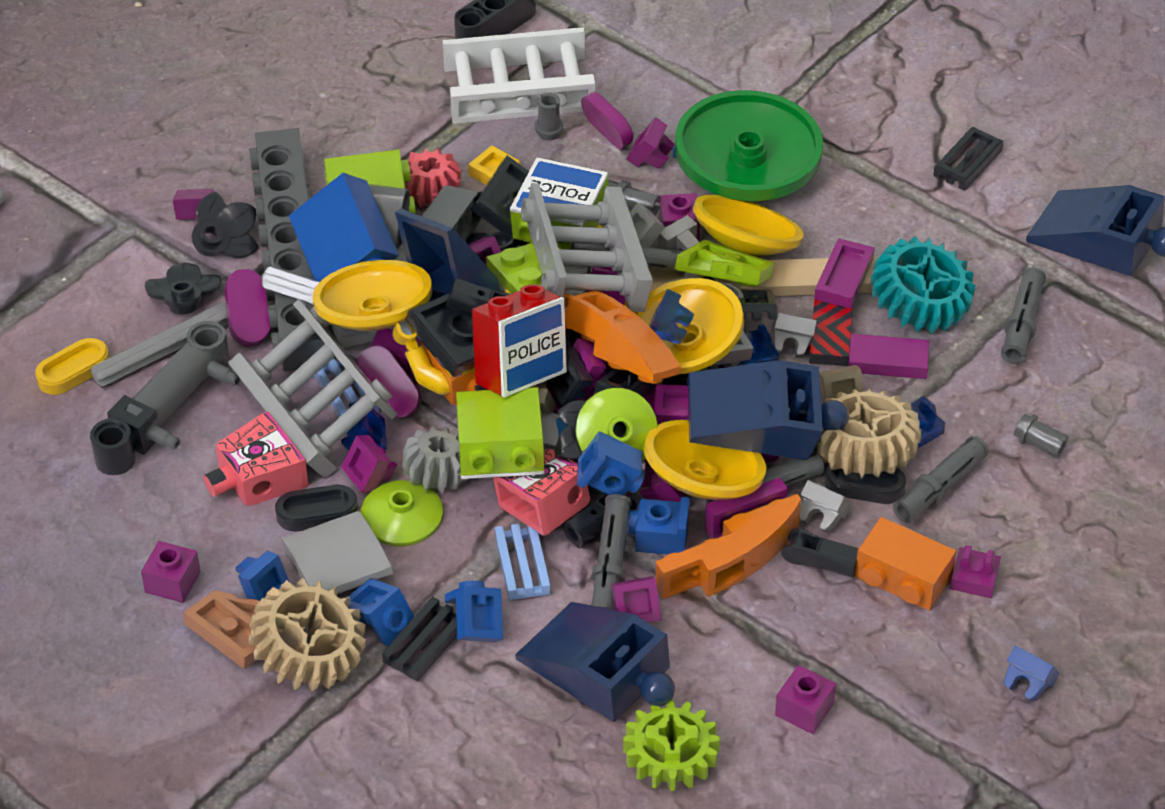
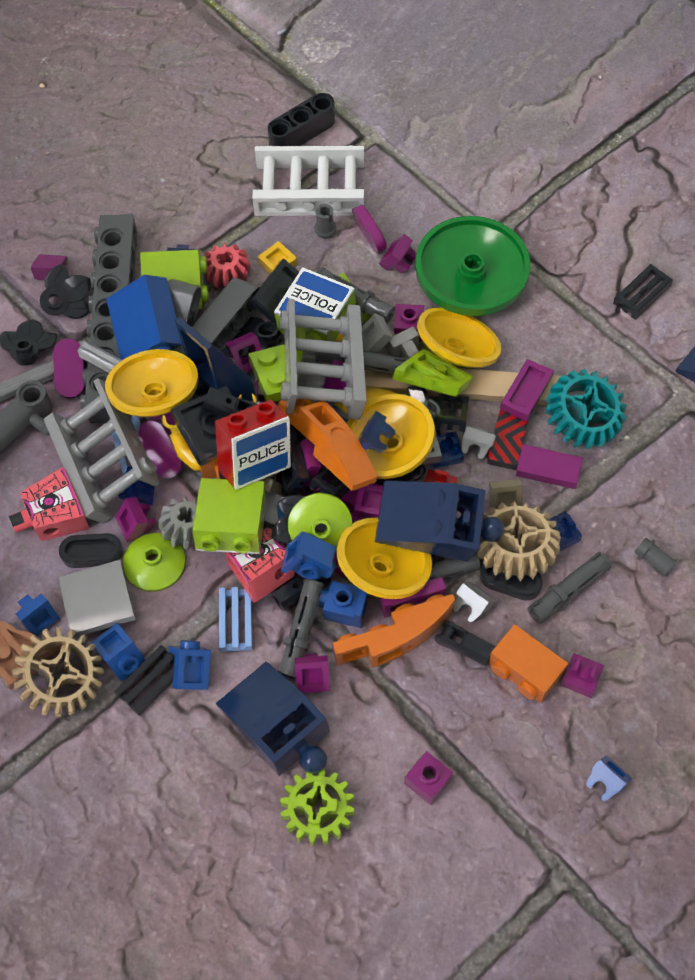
camera: 10 degrees right, 15 degrees up
dark grey pin [1001,267,1046,364] -> none

